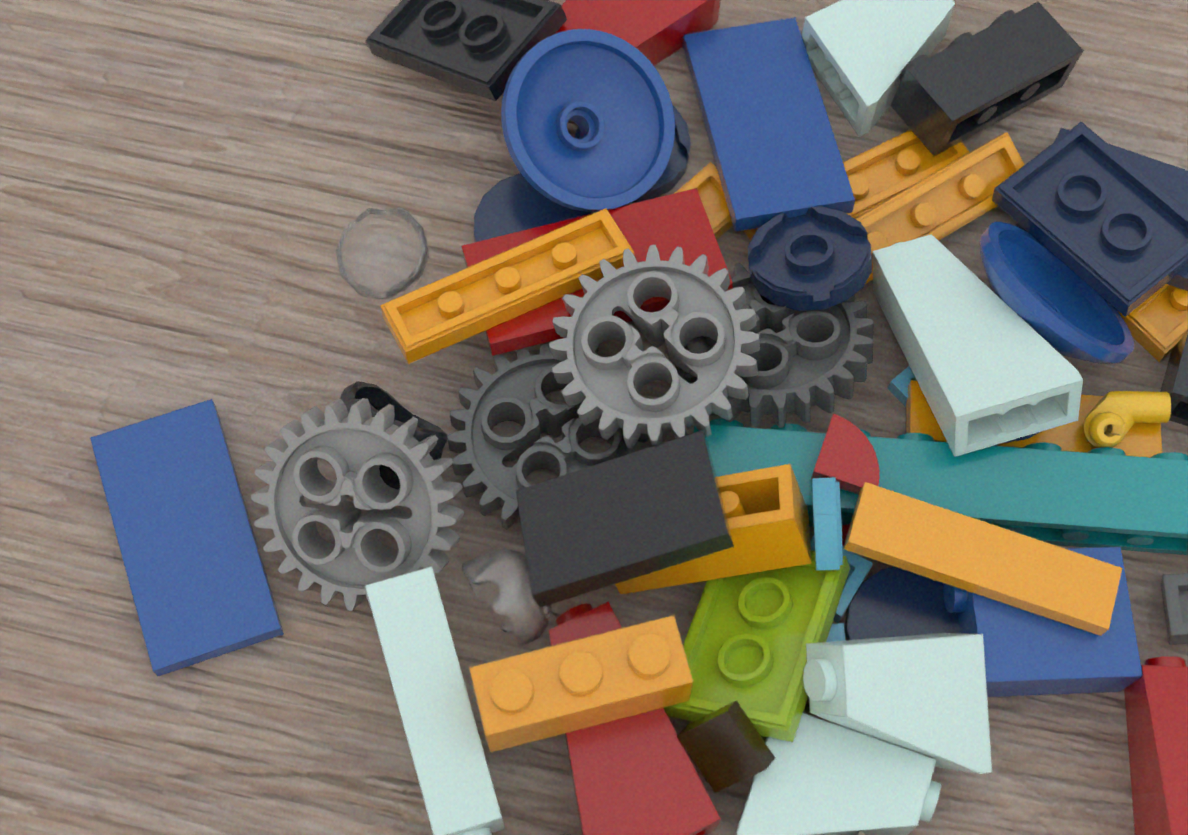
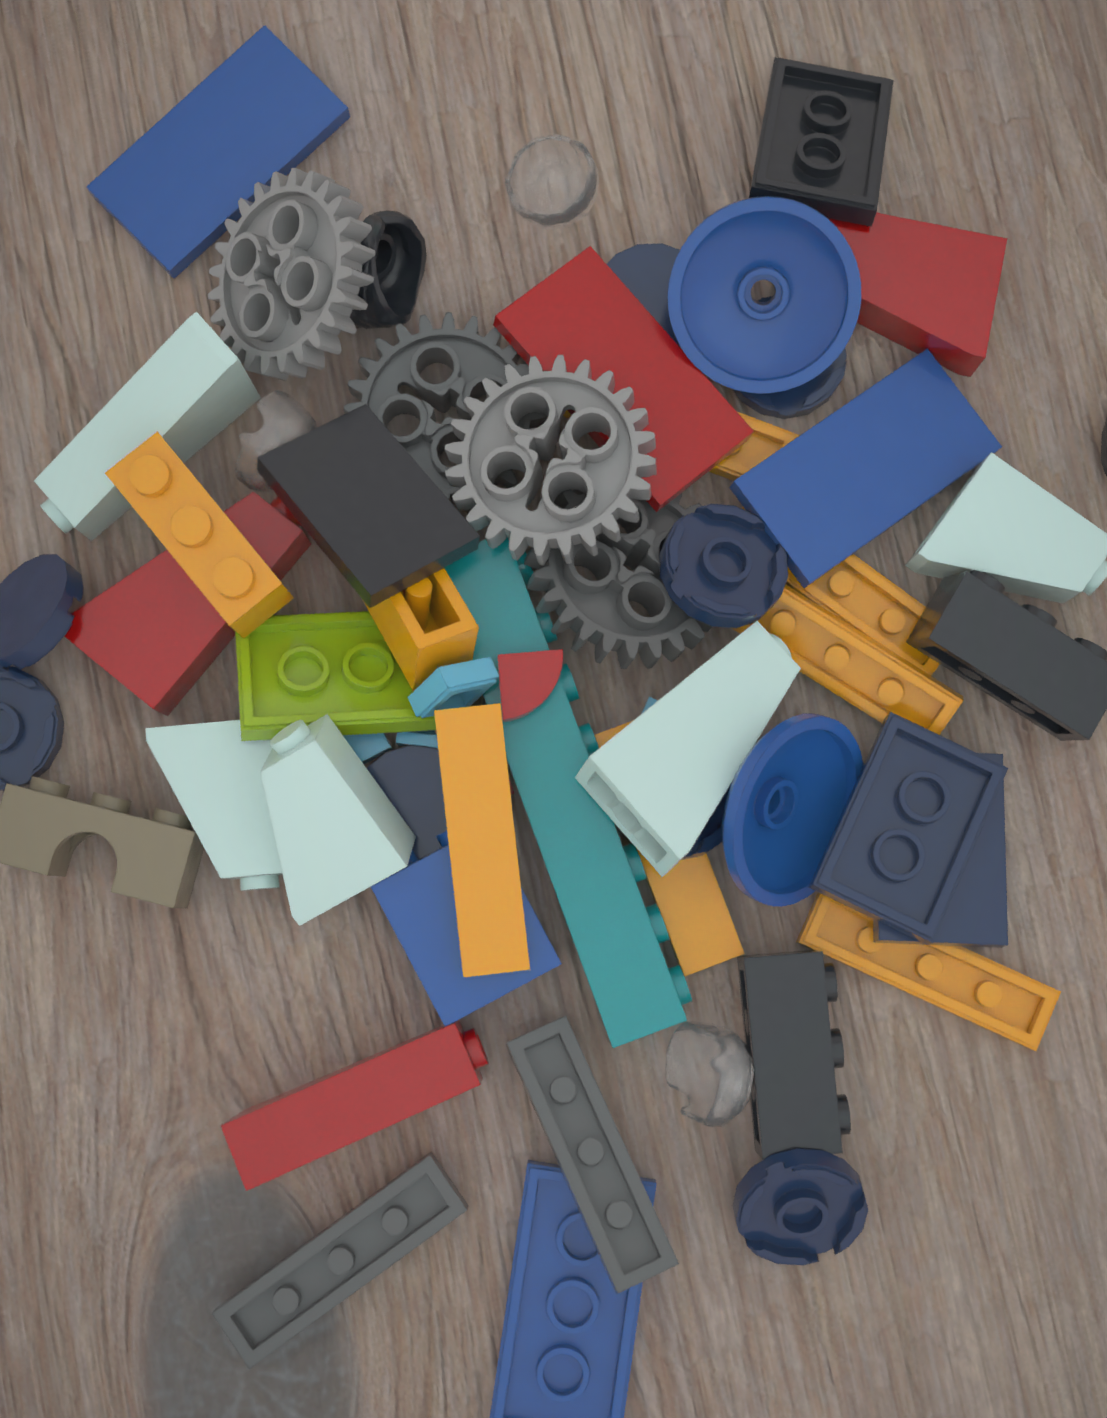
camera: 65 degrees right, 15 degrees up
light orange tile [380,208,635,364] -> none
dark brown tile [677,700,775,793] -> none
yellow arm [1084,391,1171,448] -> none

